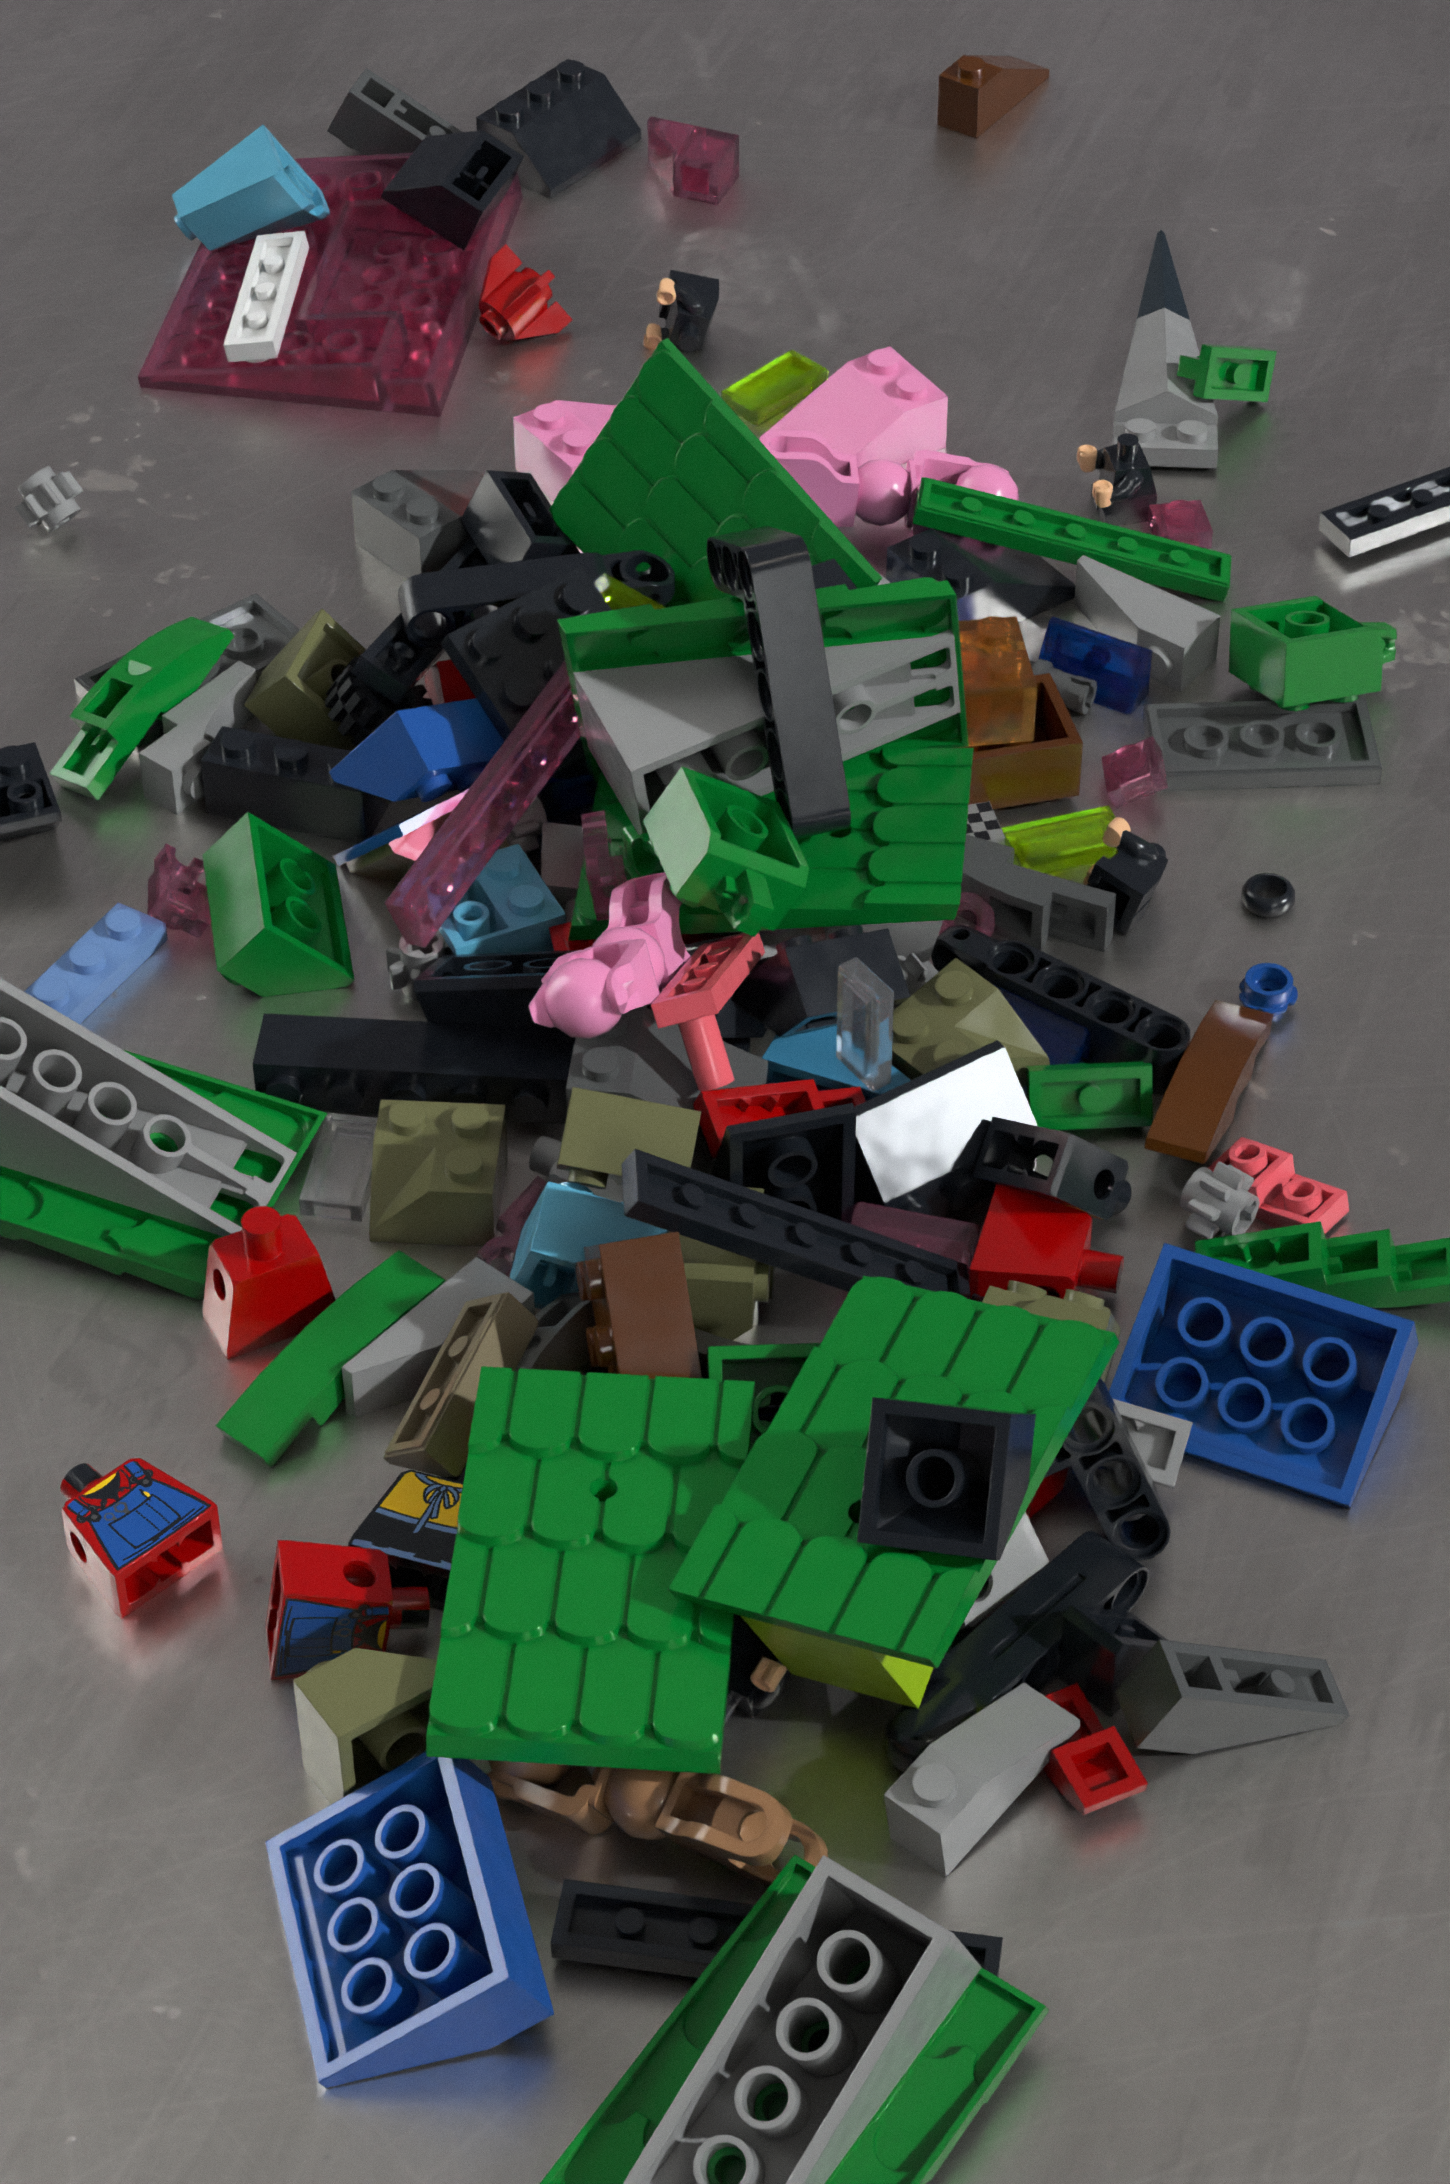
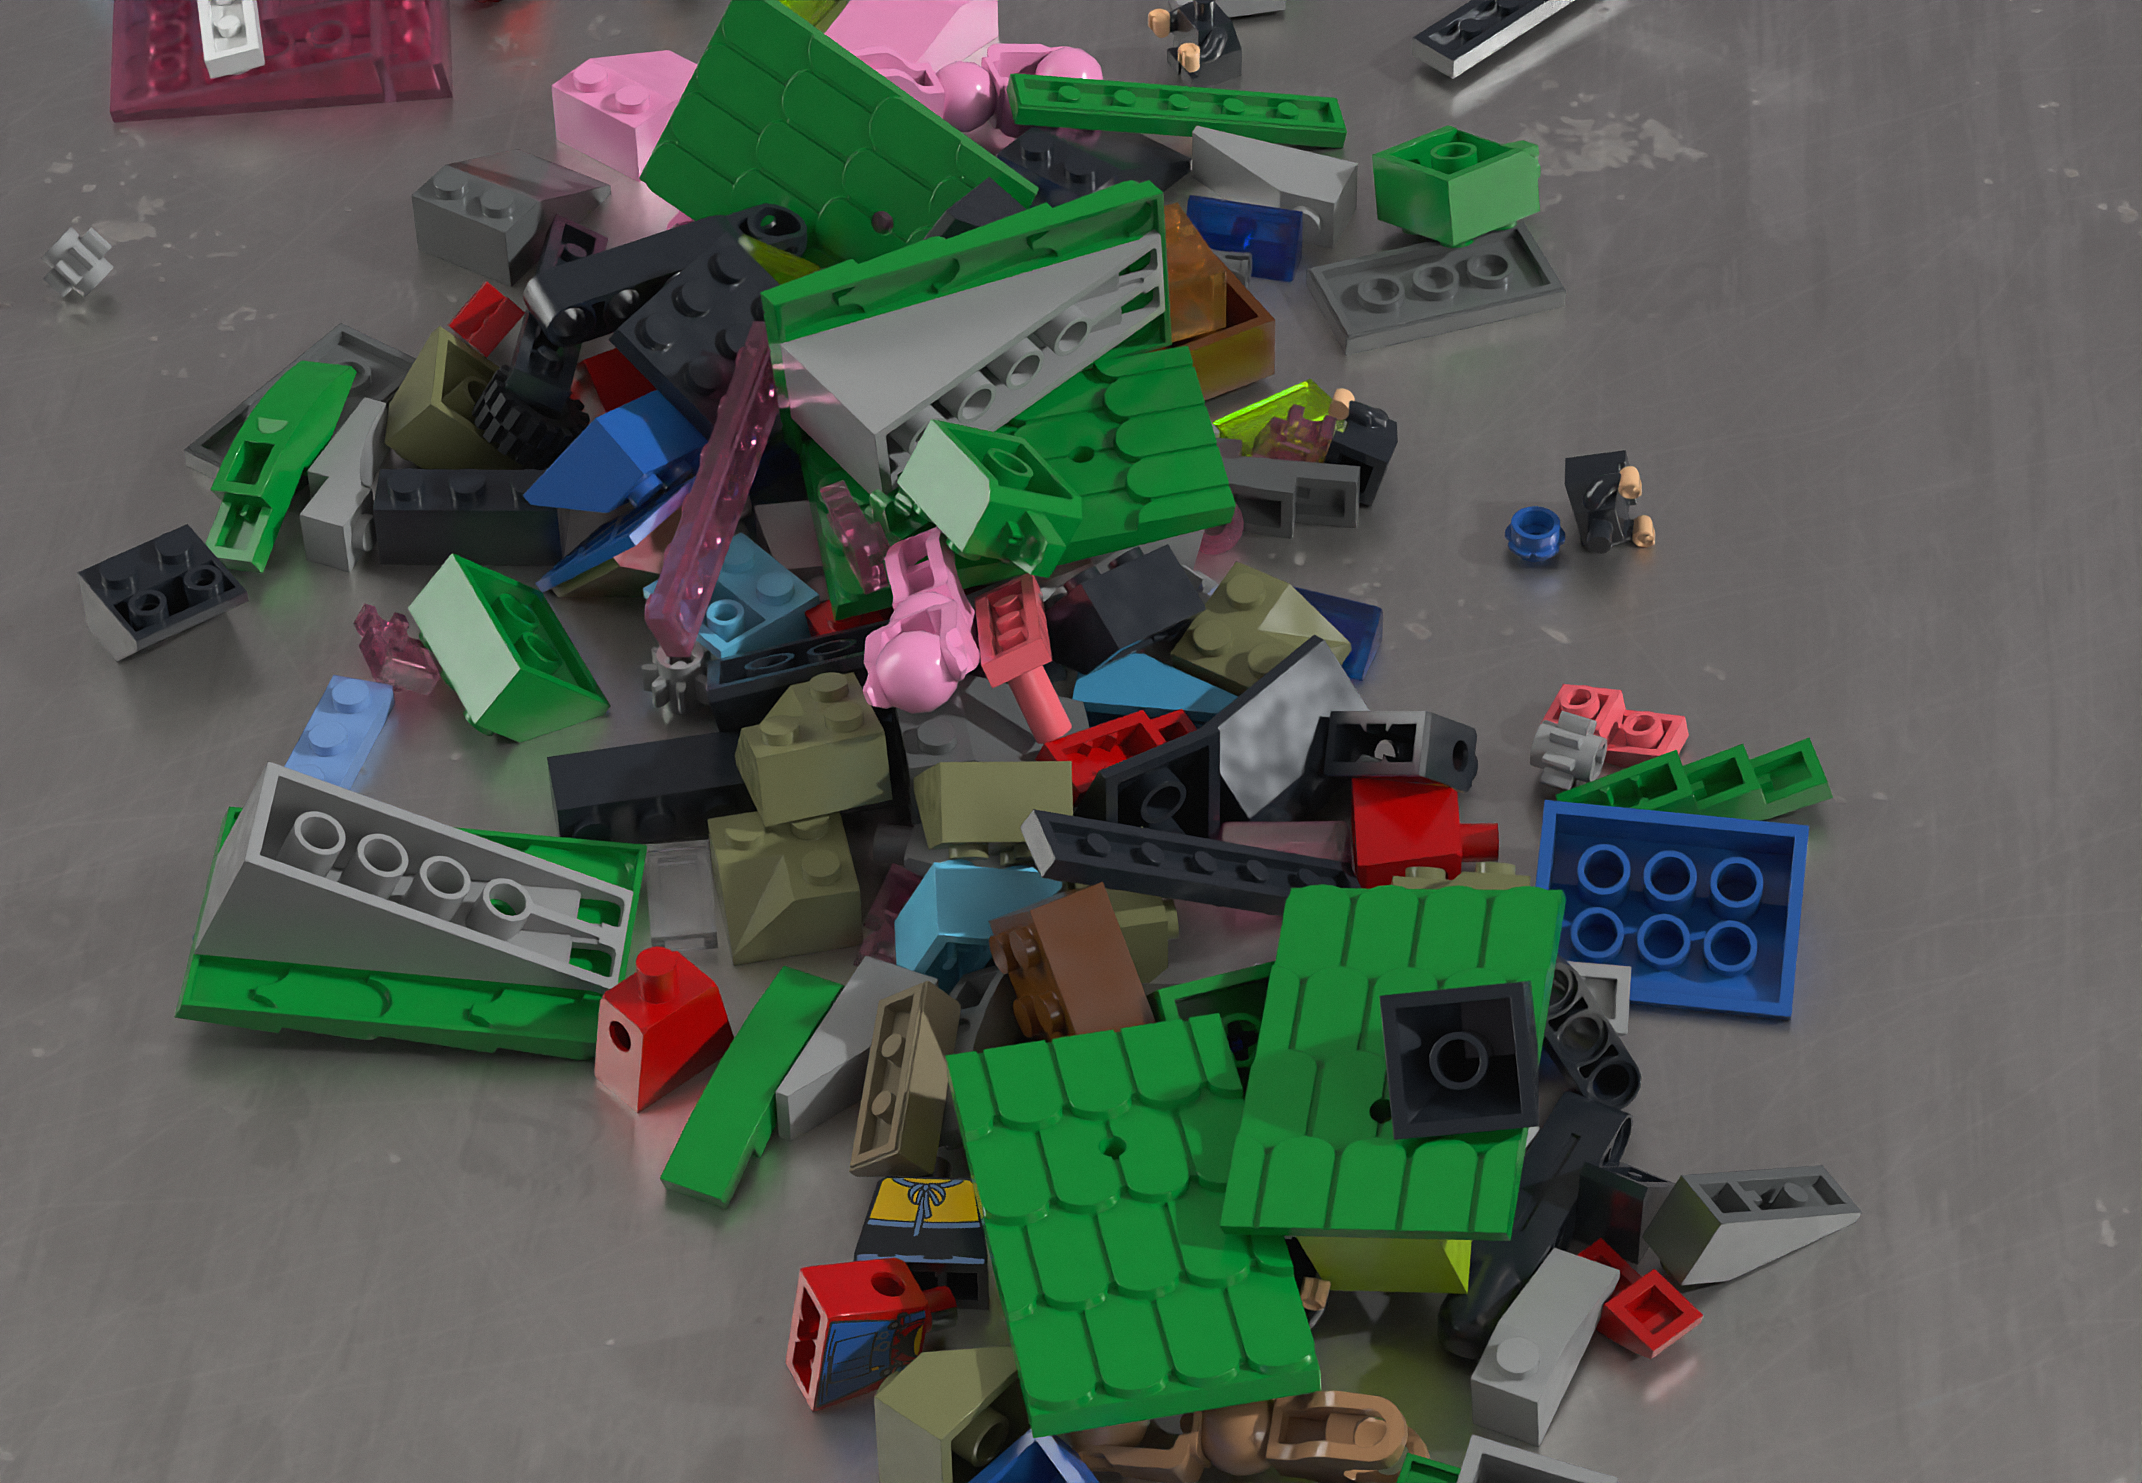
camera: 15 degrees left, 0 degrees up
torso [60,1458,223,1619] -> none
black slope [461,470,580,565] -> none
black beam [707,526,851,839] -> none
clear tile [836,957,894,1091] -> none
black piece [931,924,1190,1095] -> none
green plate [1026,1061,1153,1130] -> none
clear pink plate [1101,736,1168,809] -> none
reddish brown slope [1144,1000,1274,1164] -> none
clear pink plate [1148,500,1213,549] -> none
black piece [1241,873,1295,918] -> none
none -> red slope [447,281,525,358]
none -> olive slope [735,672,892,827]
none -> plate [1250,404,1337,463]
none -> black piece [1564,450,1655,554]

